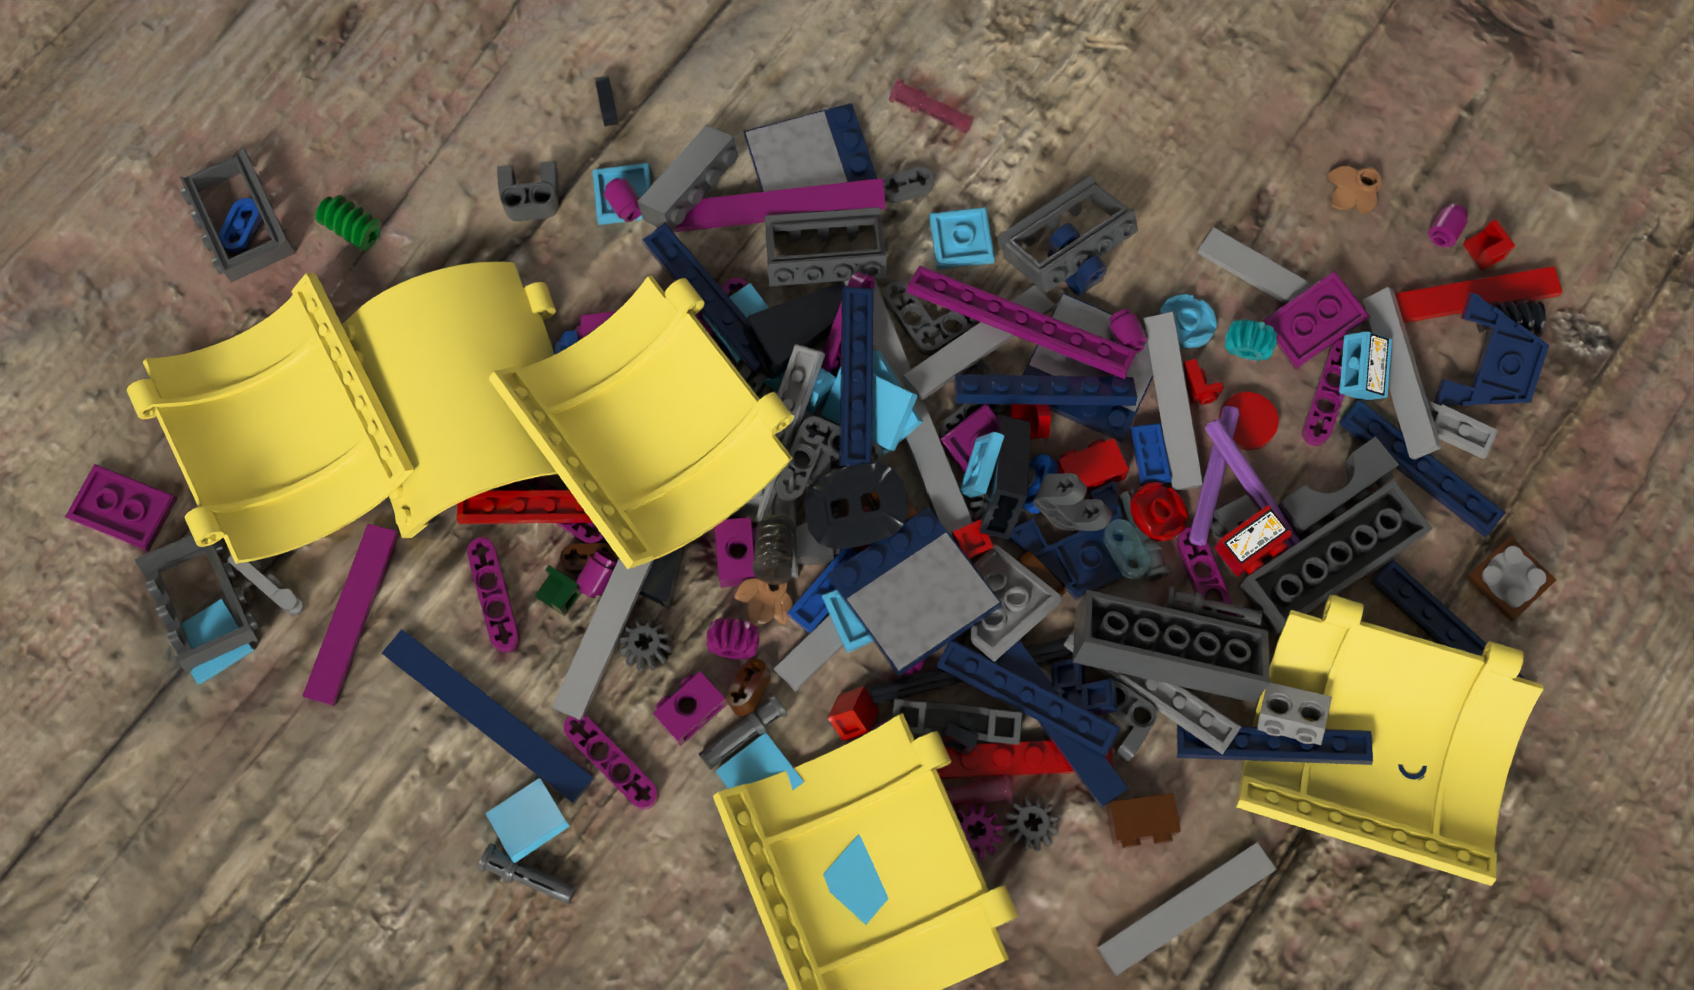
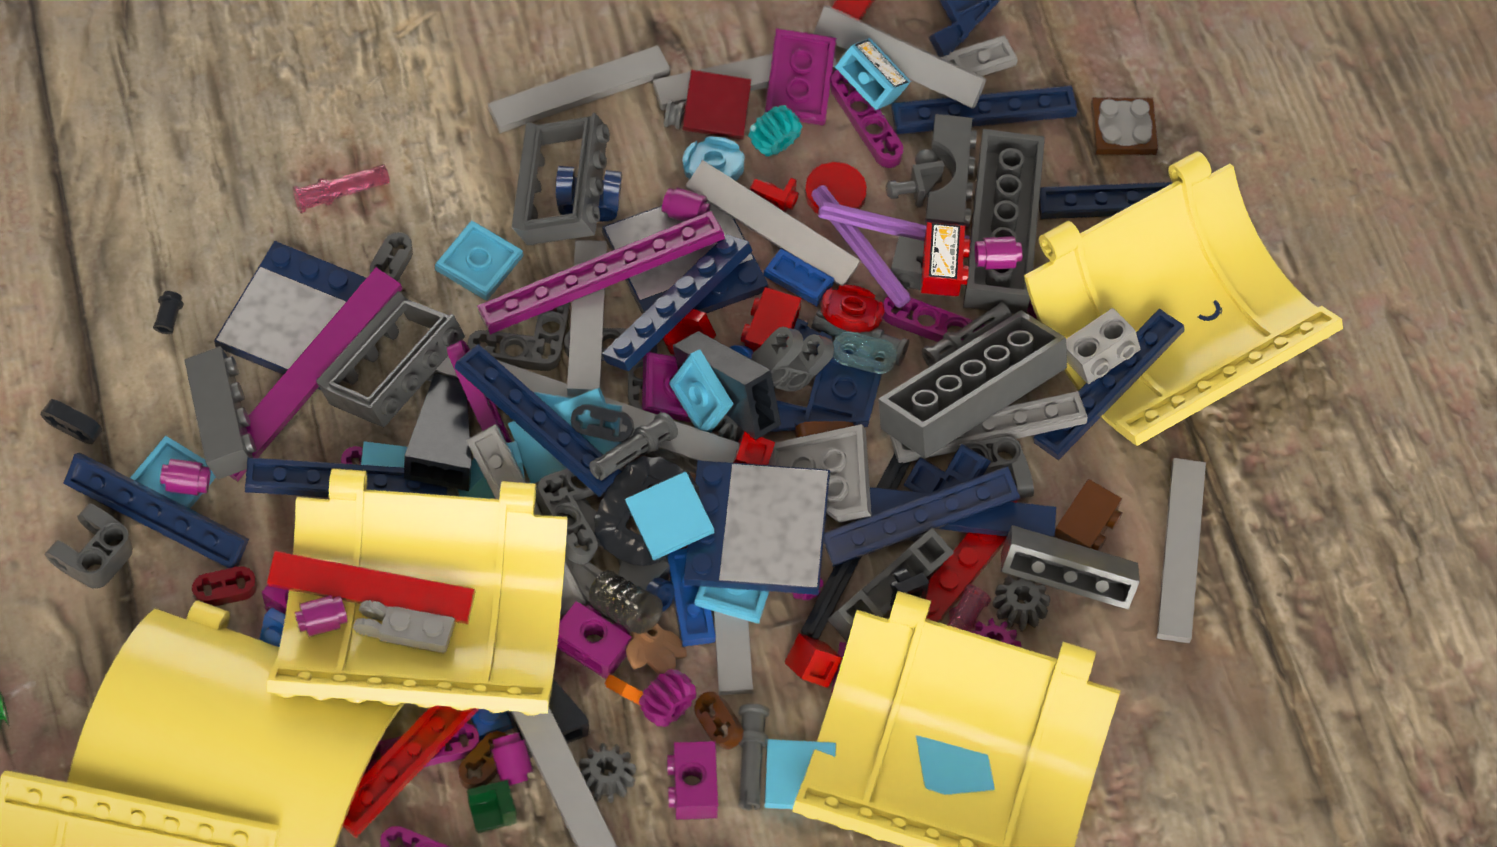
camera: 55 degrees left, 10 degrees down
none -> dark blue tile [63,453,249,568]
none -> black pin [153,291,184,334]
none -> dark red beam [192,566,257,607]
none -> red tile [267,551,476,624]
none -> magenta brick [295,595,348,637]
none -> light grey hinge [353,600,455,653]
none -> light grey tile [488,45,670,133]
none -> black beam [571,404,634,442]
none -> dark grey pin [589,412,678,480]
none -> orange tile [604,674,644,705]
none -> medium azure tile [625,472,715,561]
none -> dark blue tile [644,577,674,613]
none -> dark grey bush [664,100,684,130]
none -> dark red tile [682,69,752,140]
none -> dark grey piece [886,149,944,208]
none -> magenta brick [974,236,1022,270]
none -> dark grey brick [1001,525,1140,610]

